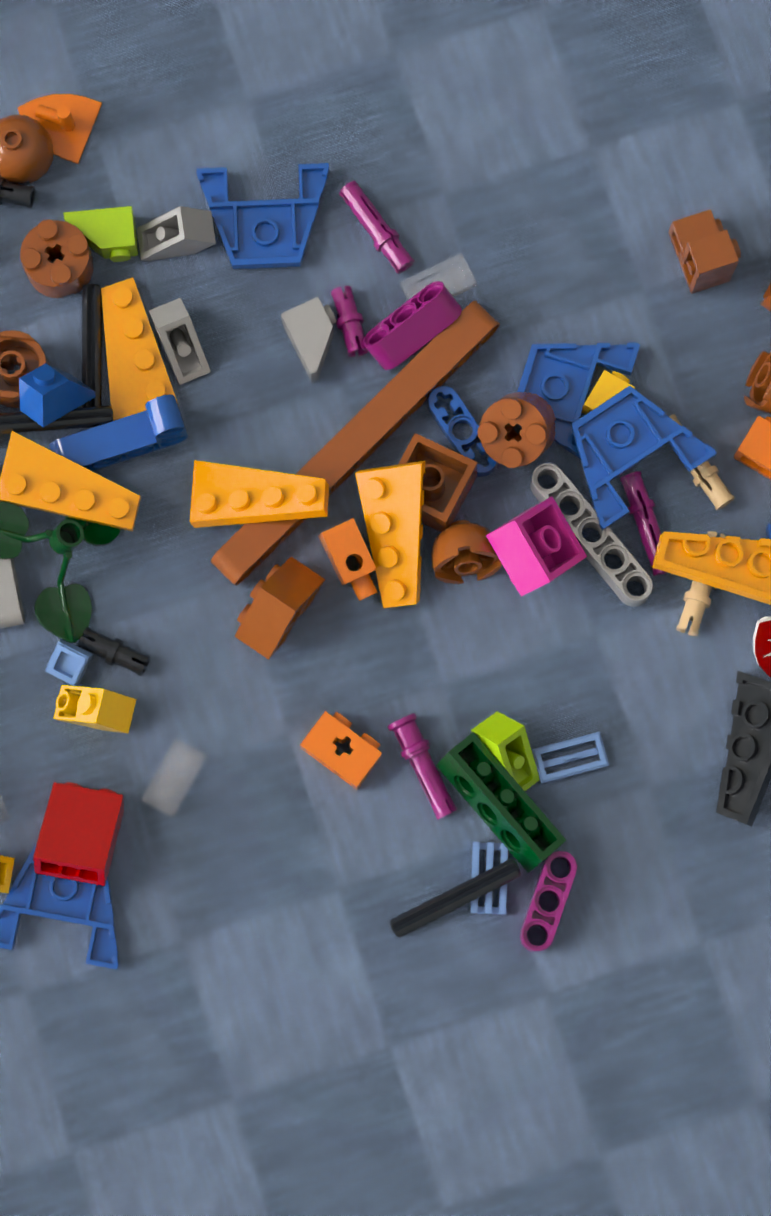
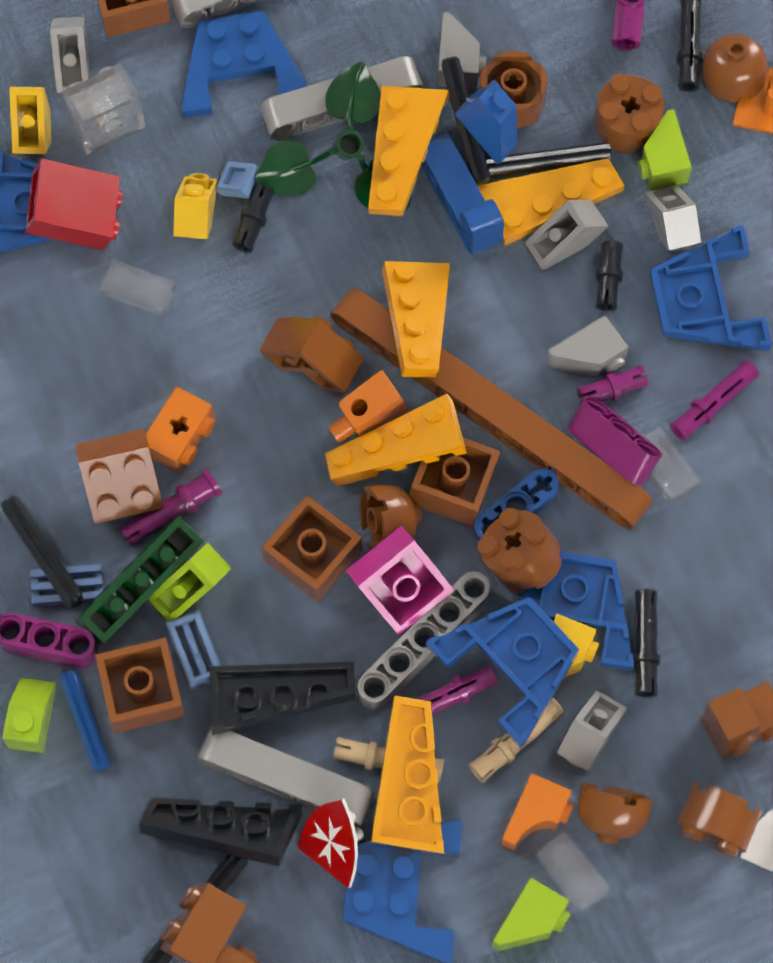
camera: 85 degrees right, 10 degrees down
none -> lime slope [2,678,57,753]
none -> blue axle [59,670,112,772]
none -> brick [76,428,163,524]
none -> dark orange brick [95,637,185,734]
none -> light grey beam [196,726,375,827]
none -> black wing [210,662,356,736]
none -> dark orange brick [261,495,363,603]
none -> light grey slope [557,690,628,771]
none -> black pin [595,240,623,311]
none -> black pin [633,588,661,698]

